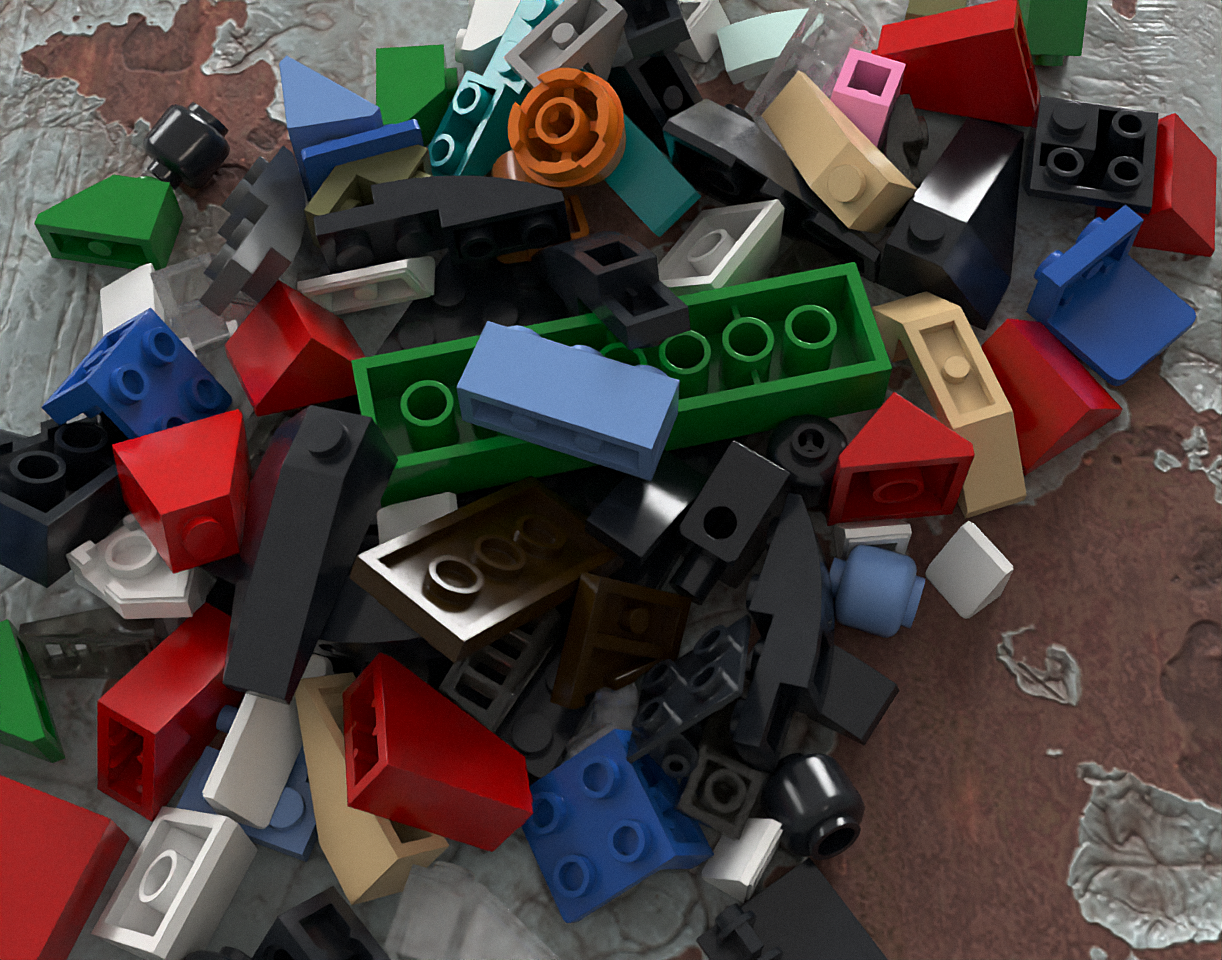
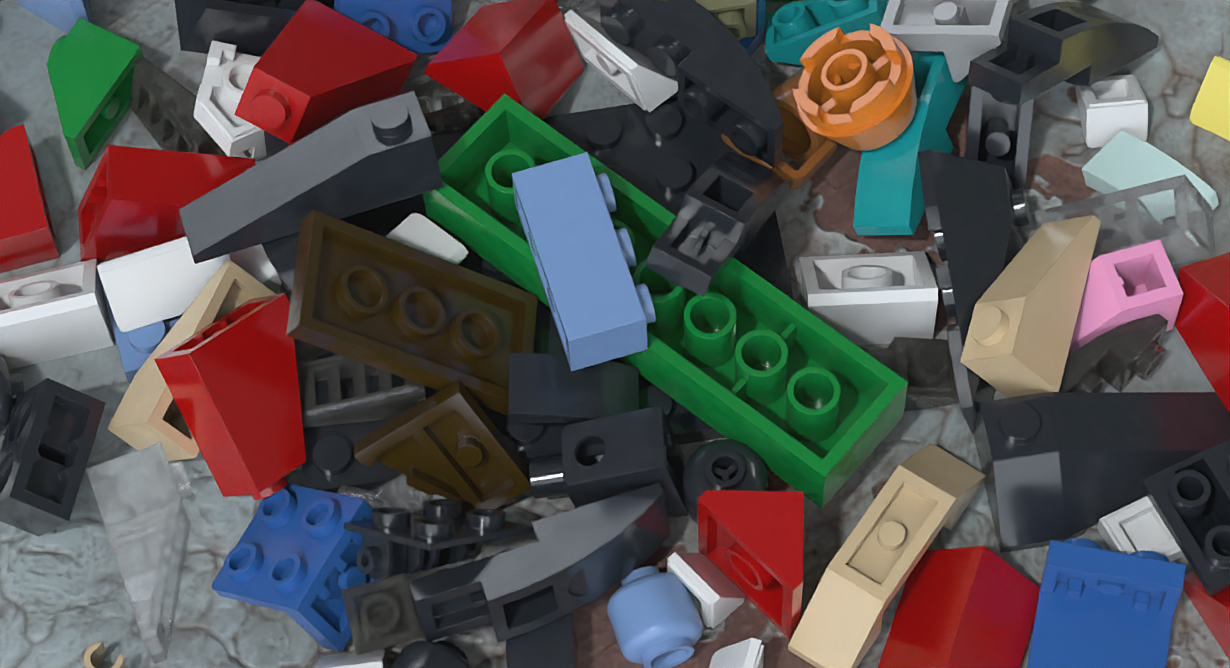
camera: 55 degrees right, 0 degrees up
none -> white tile [1097,496,1184,562]

